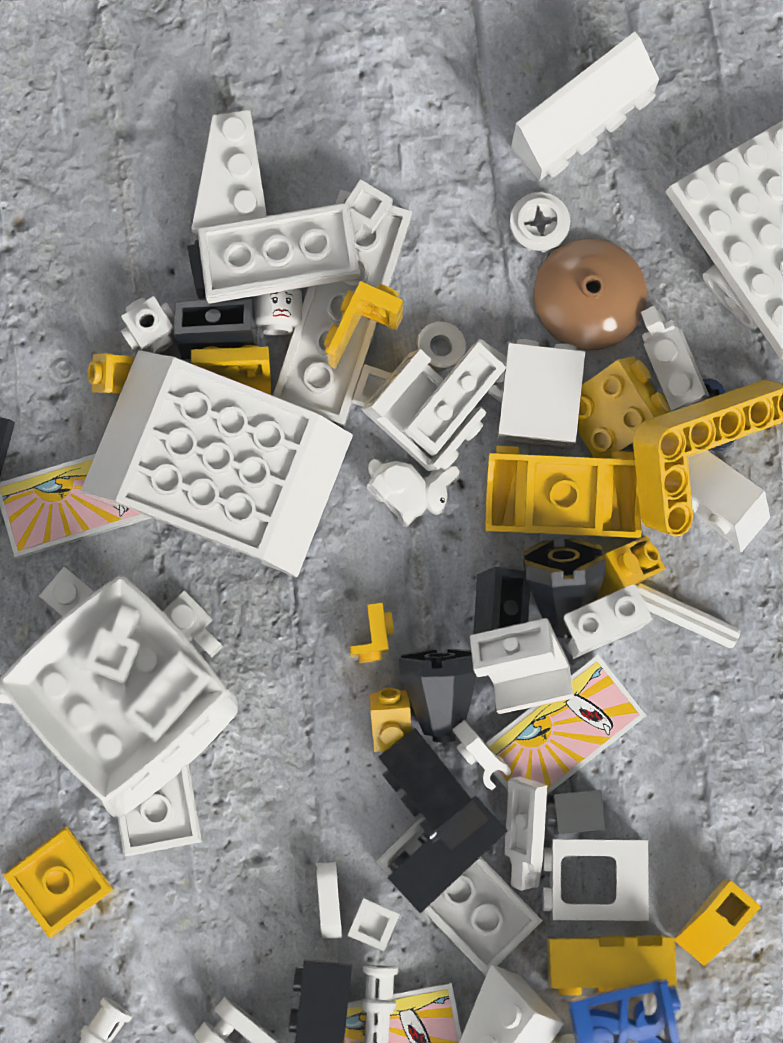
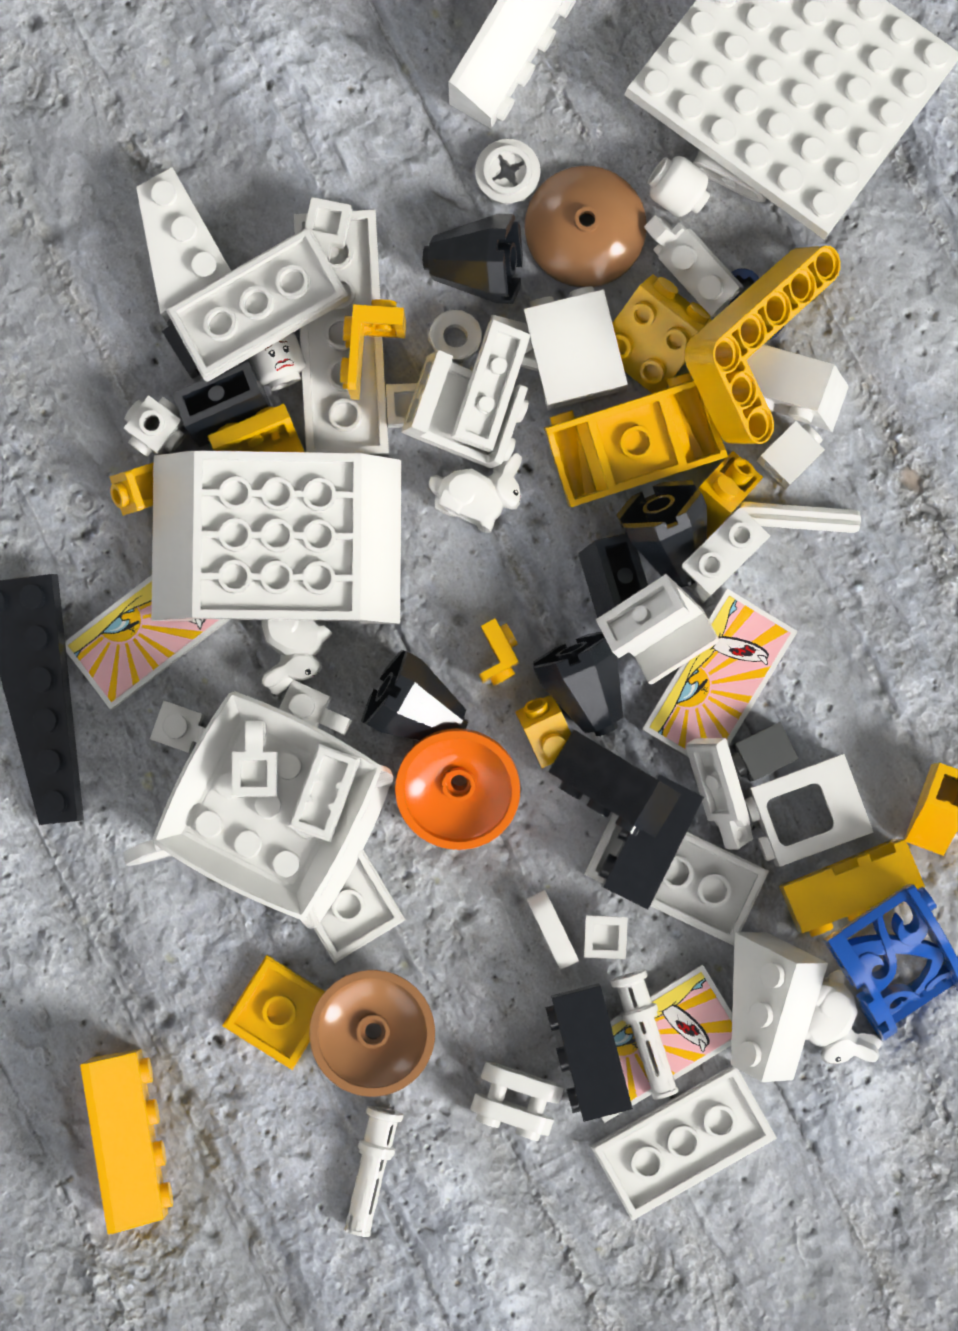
camera: 15 degrees left, 5 degrees up
white plate [453,720,511,789] -> none
none -> white animal [261,620,332,695]
none -> medium nougat dish [309,970,435,1097]
none -> black cone [361,649,468,740]
none -> orange dish [395,728,520,850]
none -> black cone [422,214,523,304]
none -> white head [647,156,710,217]
none -> white brick [757,421,825,490]

